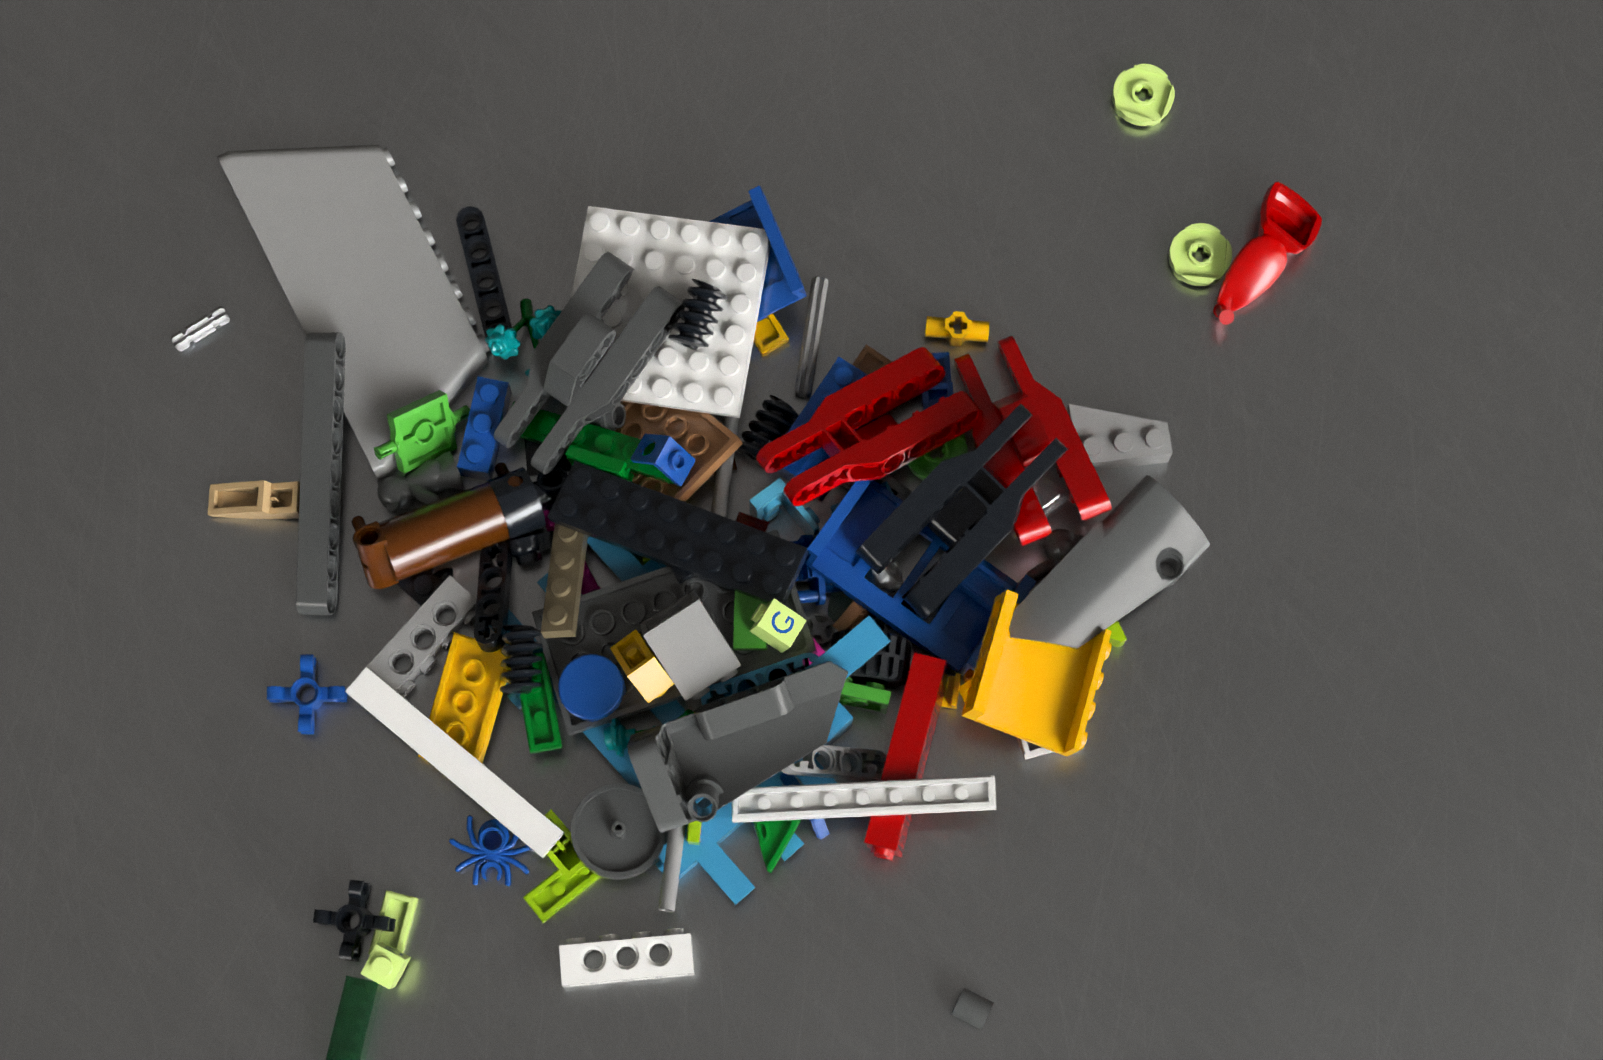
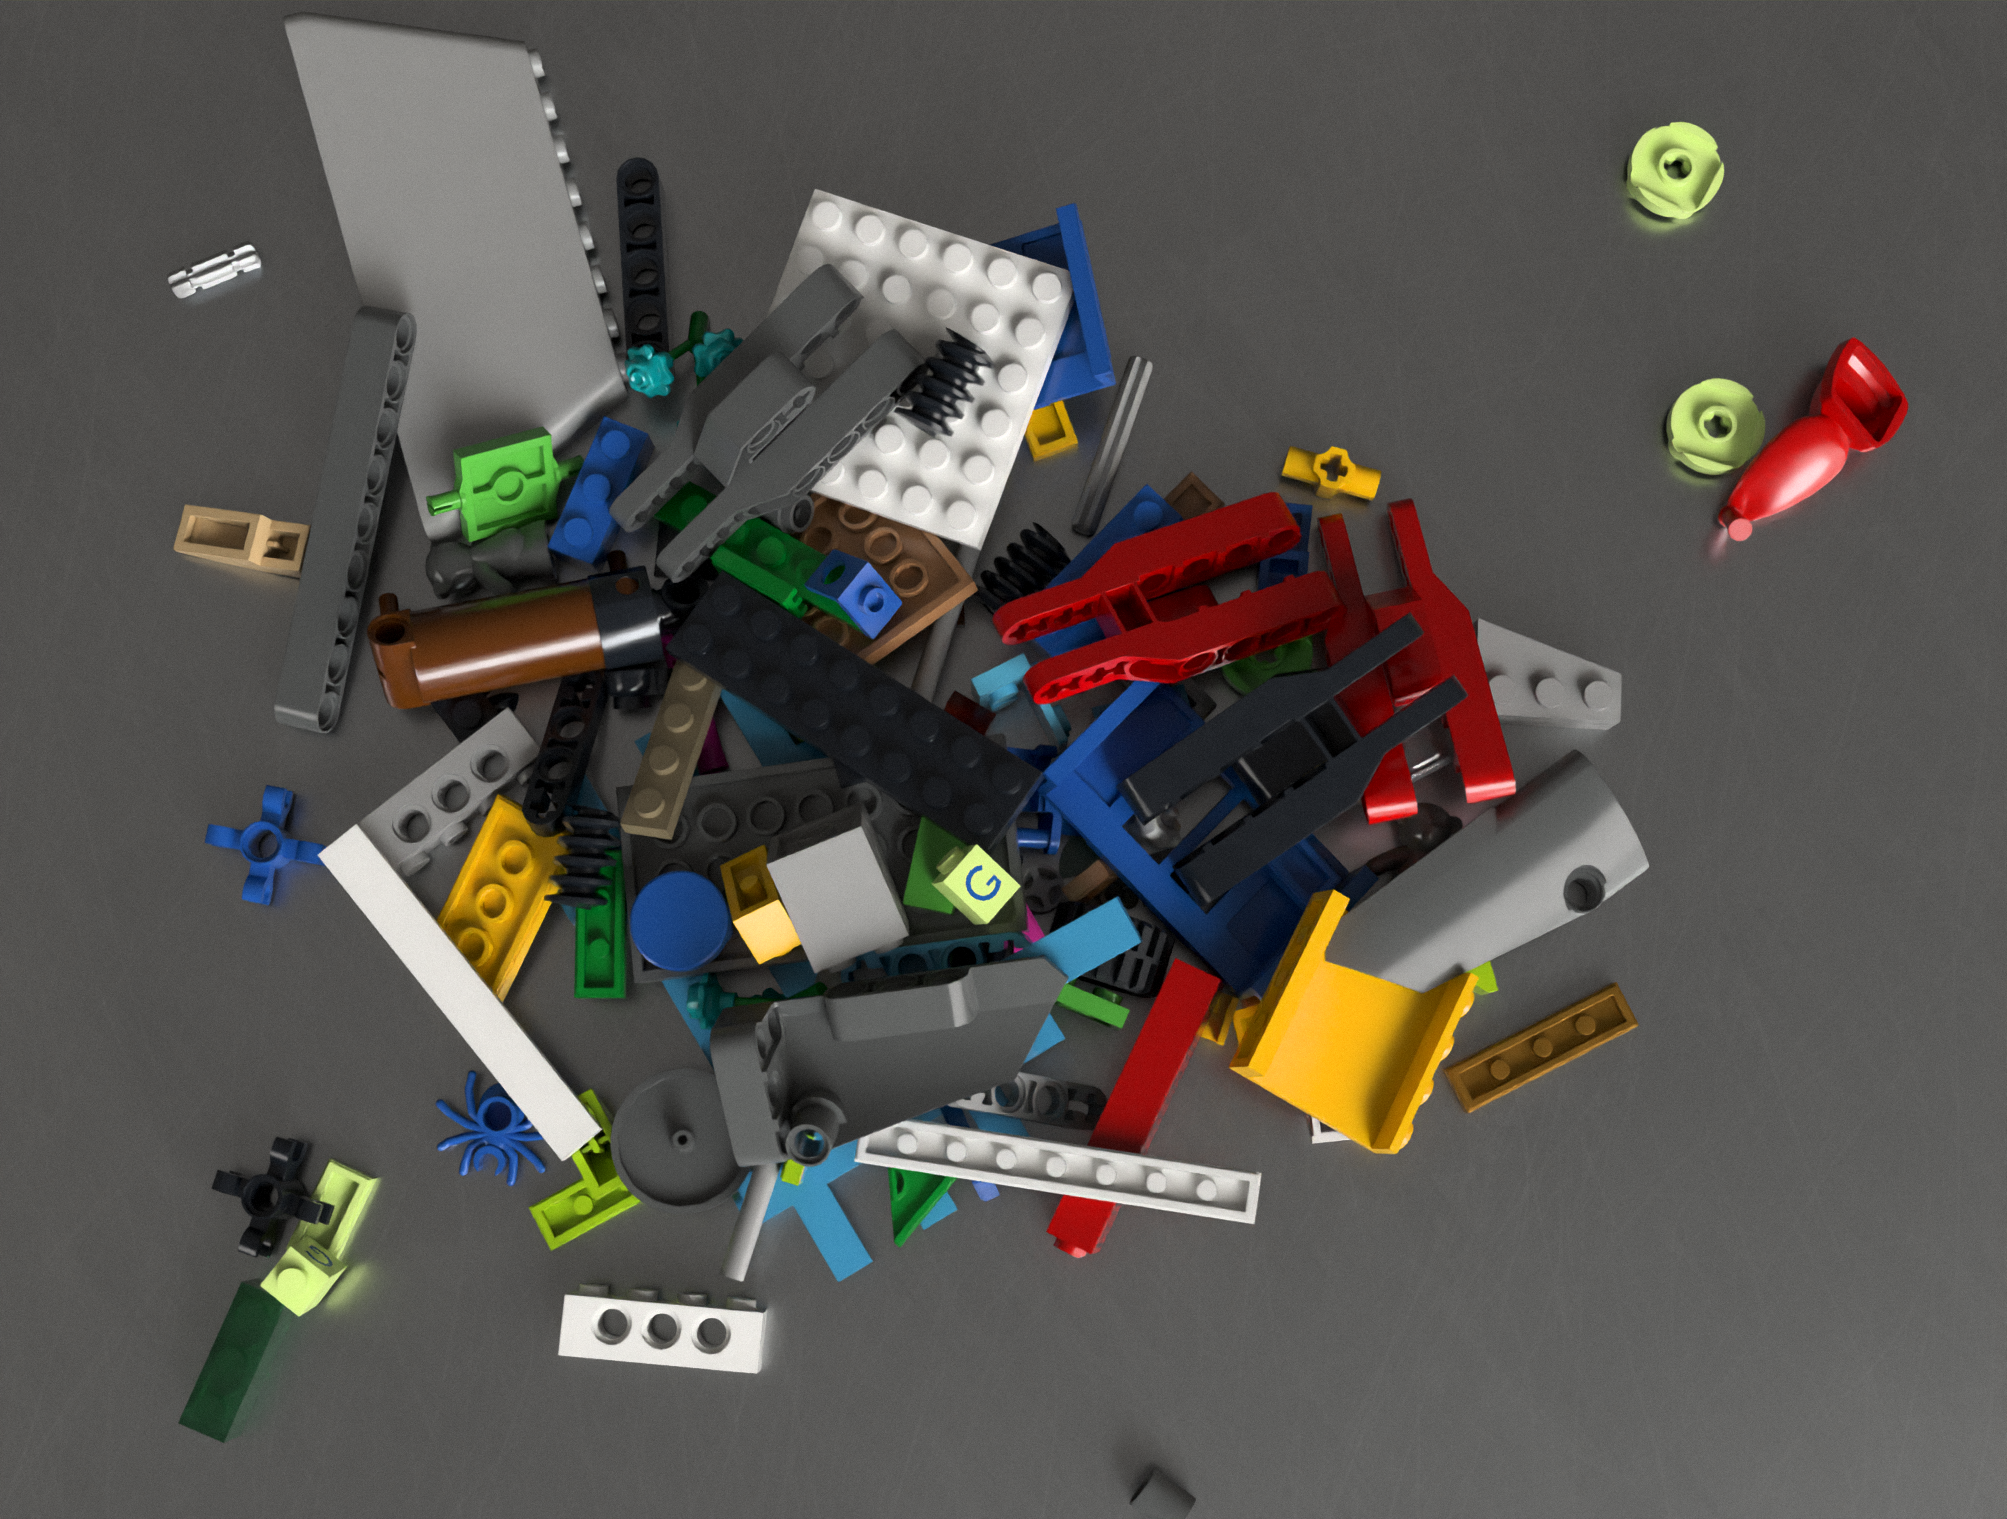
camera: 10 degrees right, 5 degrees up
none -> pearl gold tile [1443,982,1639,1113]

